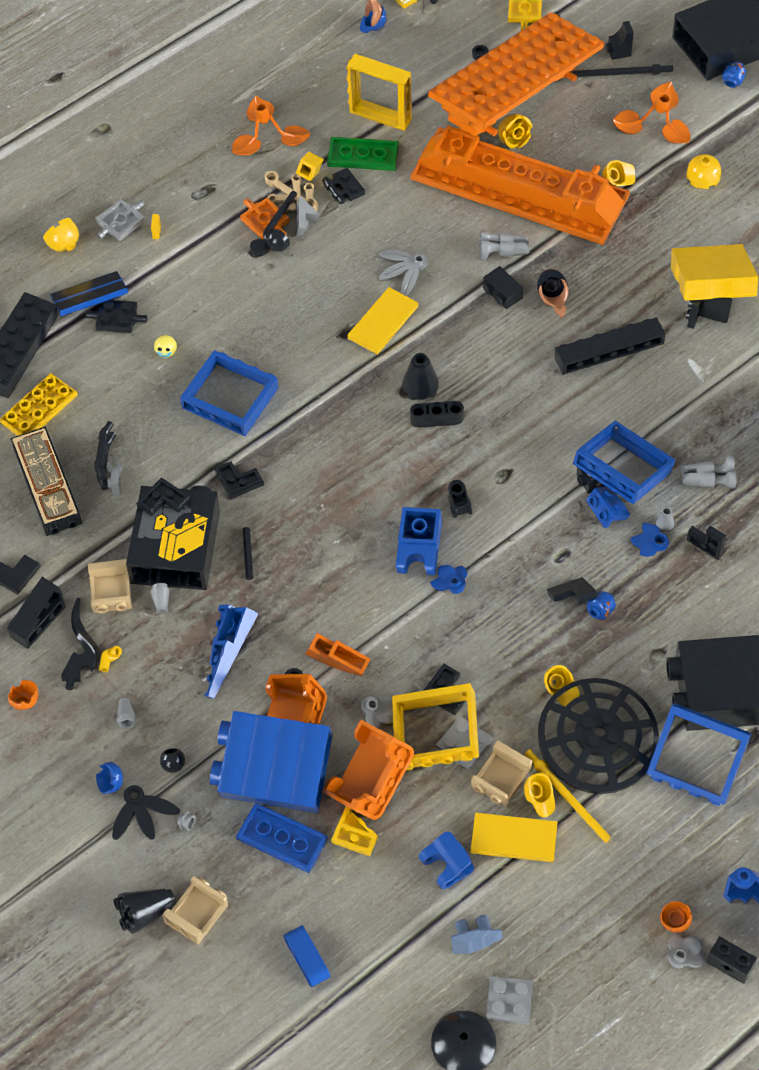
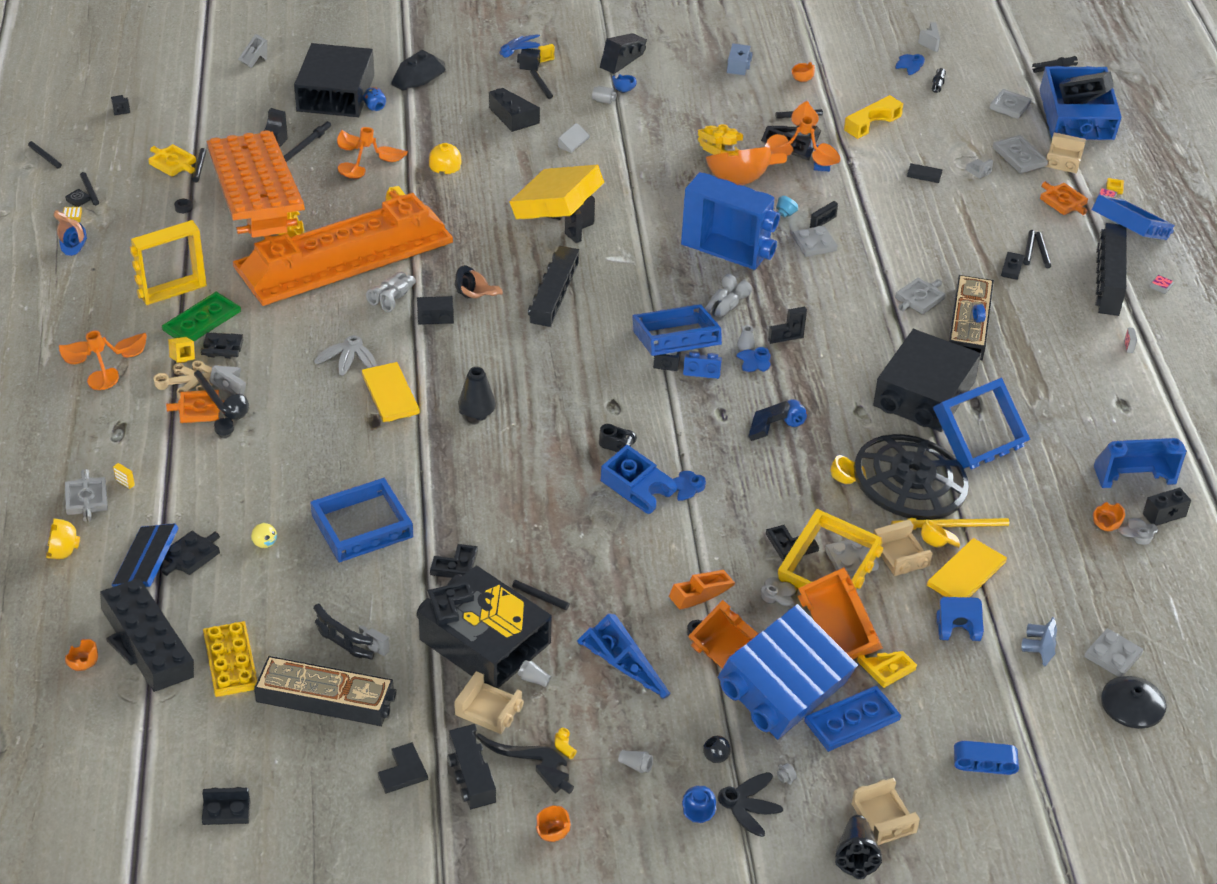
camera: 60 degrees left, 15 degrees down
black beam [410,401,464,428] -> none

